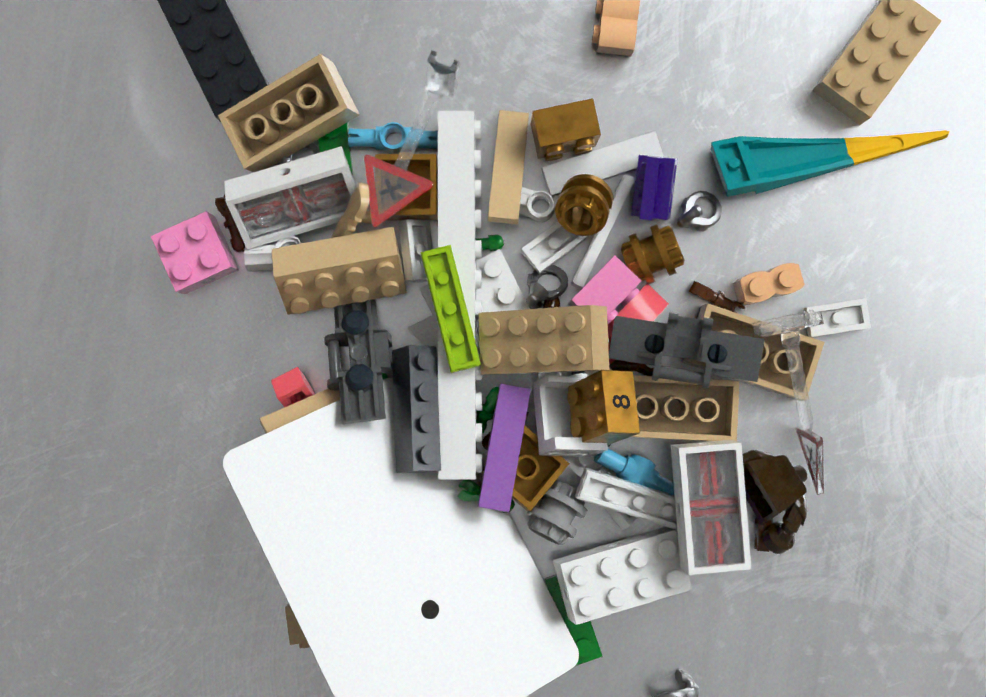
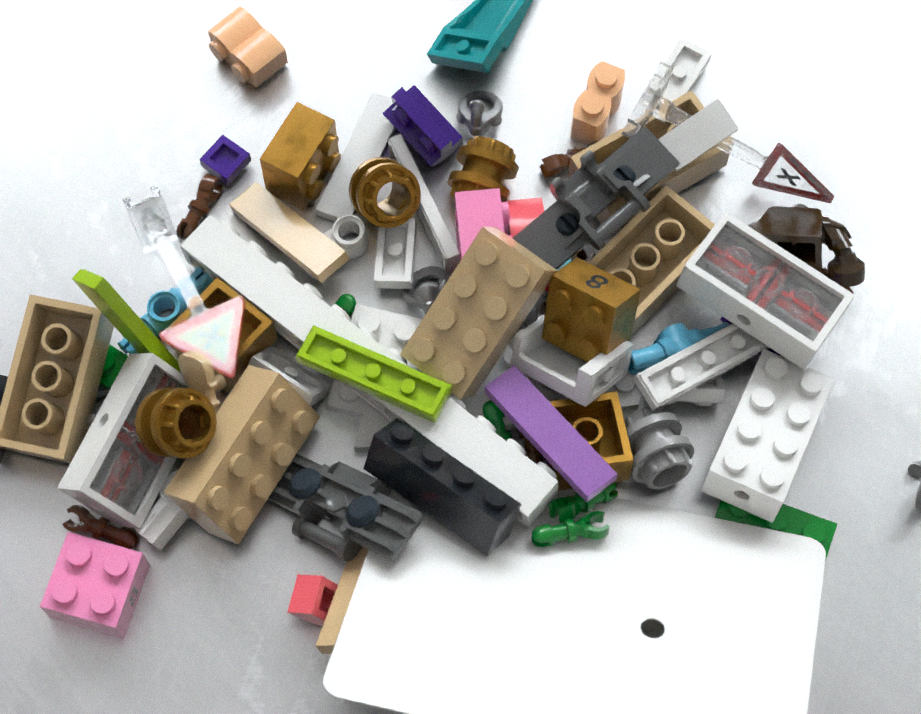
camera: 45 degrees left, 20 degrees down
none -> lime tile [72,269,181,373]
none -> pearl gold piece [135,388,217,458]
none -> reddish brown piece [176,174,224,240]
none -> dark purple plate [199,134,251,186]
none -> green piece [531,511,610,547]
none -> white tile [658,98,739,172]

